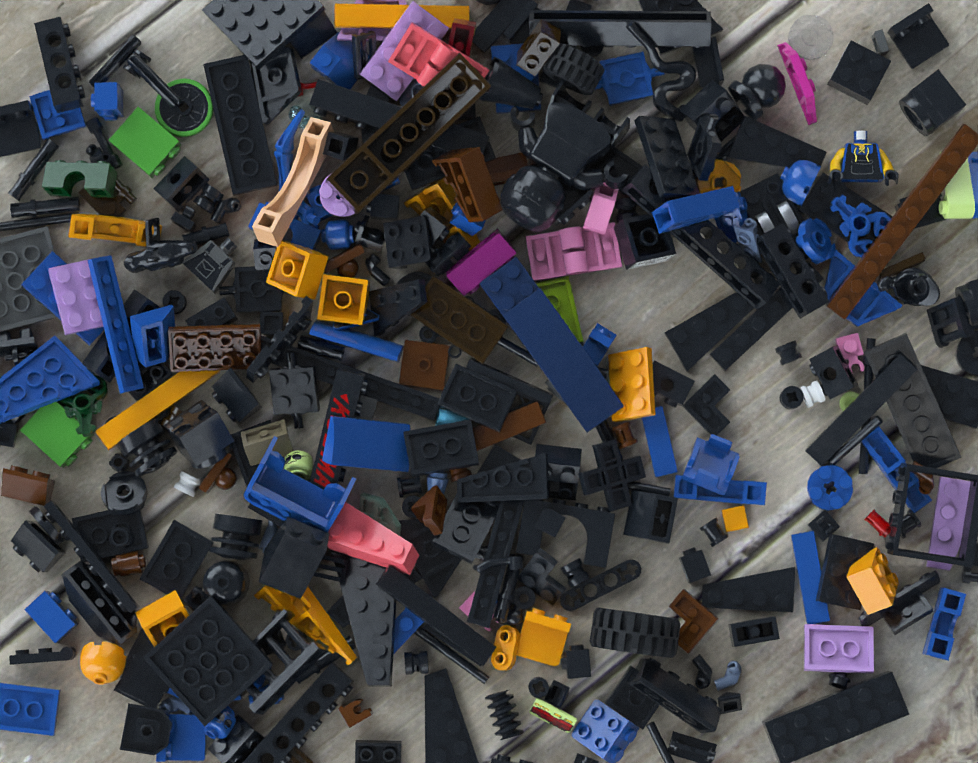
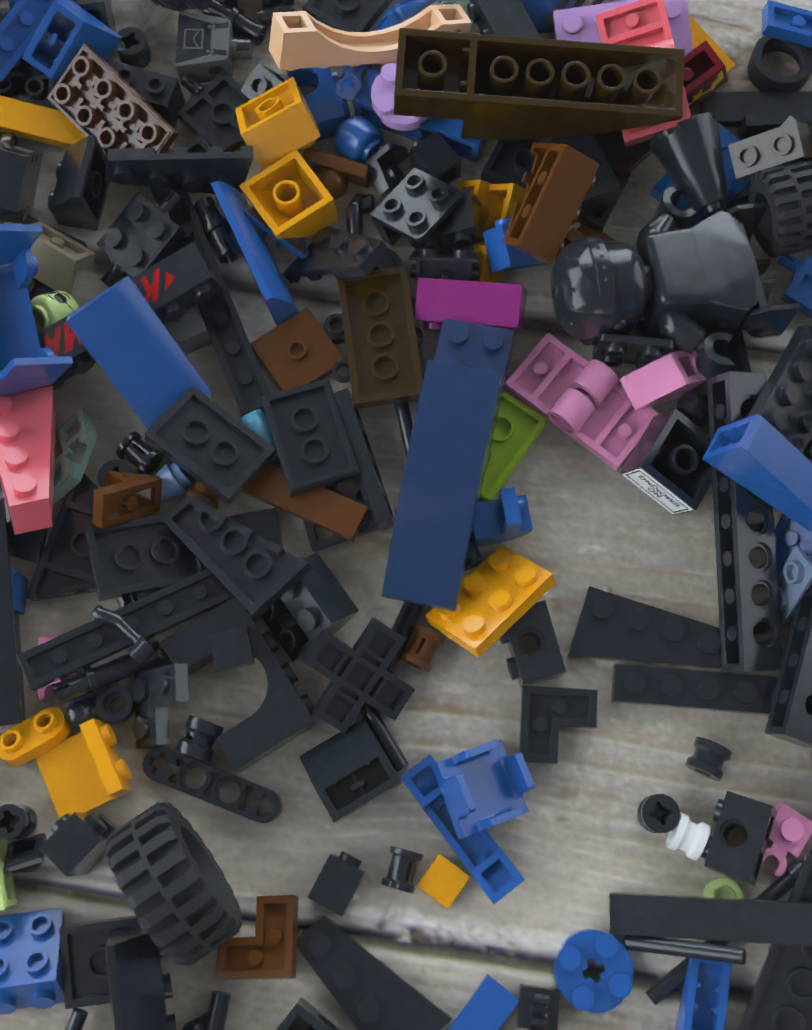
camera: 50 degrees right, 10 degrees down
blue tile [642,406,678,477] -> none

